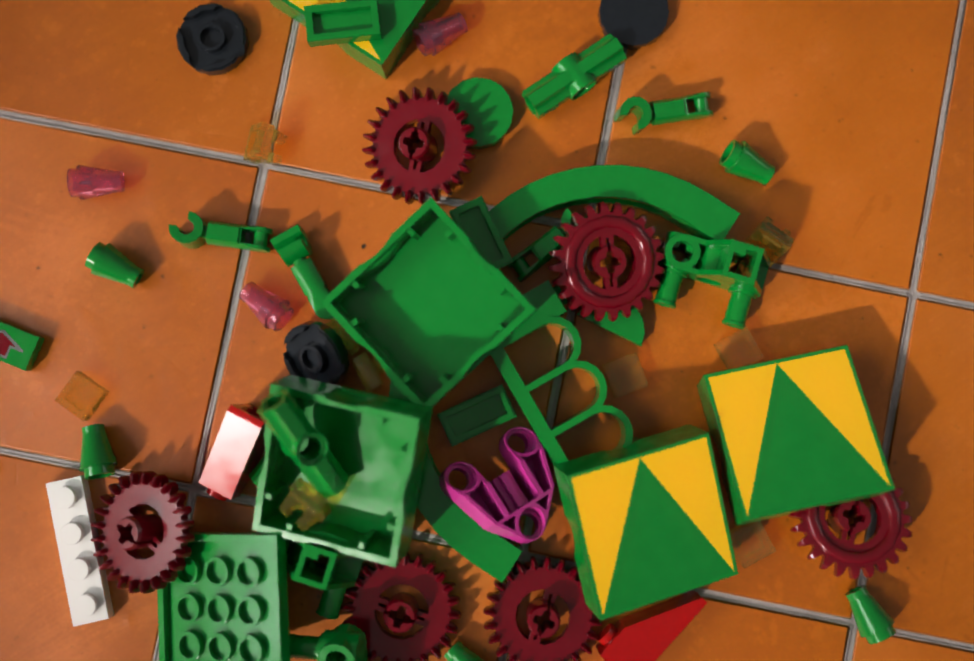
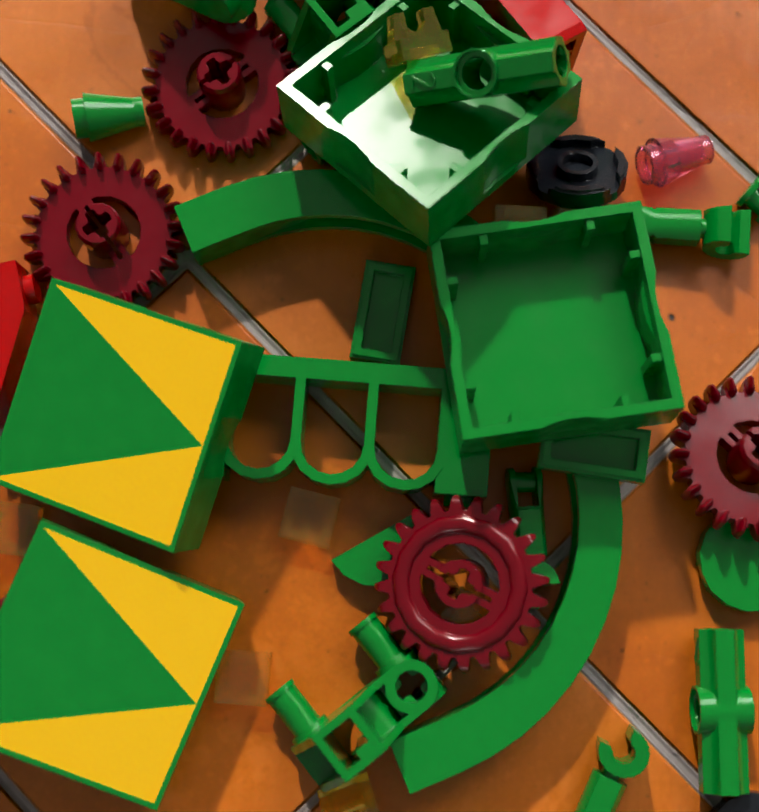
camera: 125 degrees right, 5 degrees down
dark pink connector [439,427,554,544] -> none

